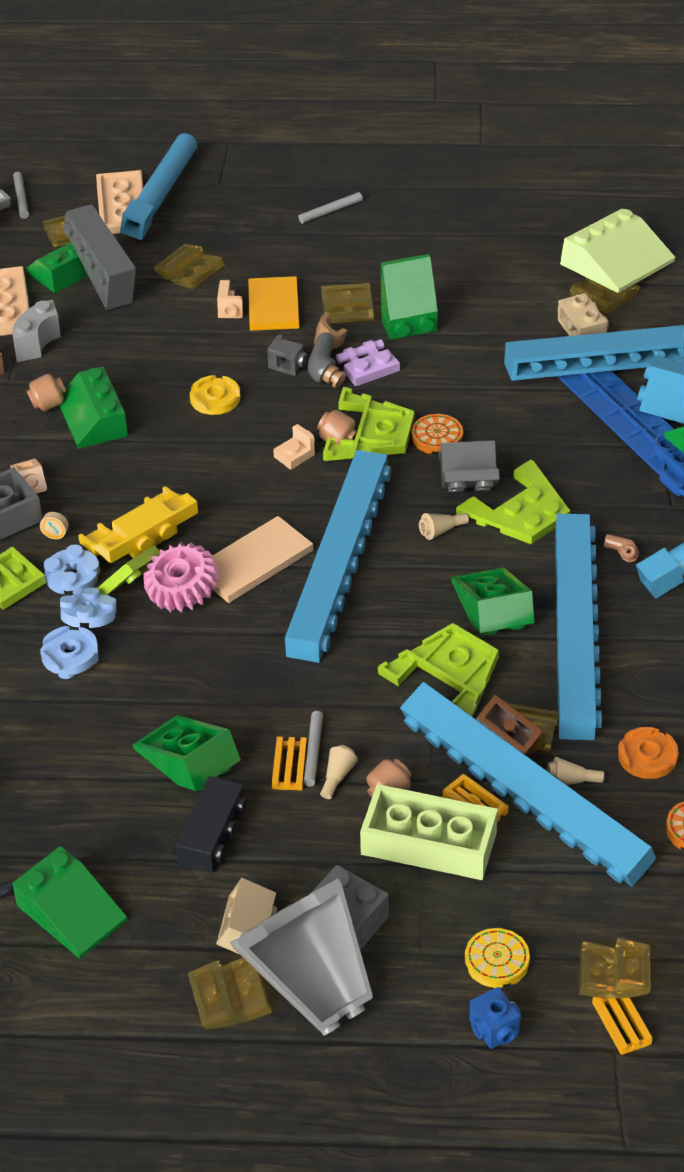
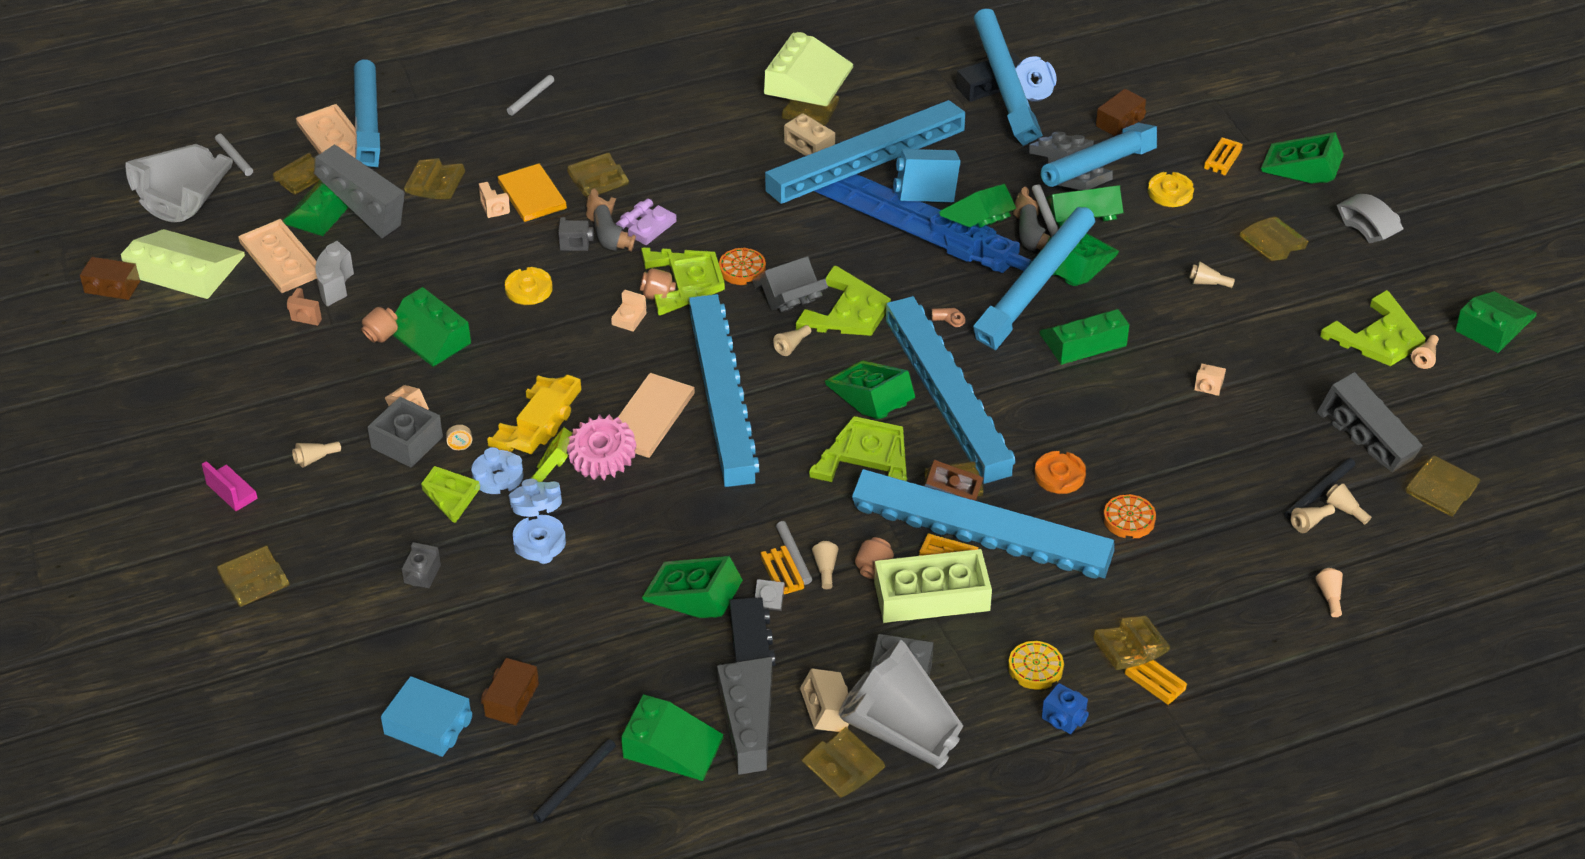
camera: 25 degrees left, 0 degrees up
slope [381,254,438,340] -> none
tan cone [547,757,604,785] -> none
none -> dark grey wedge [717,657,772,775]
none -> light grey plate [755,579,785,611]

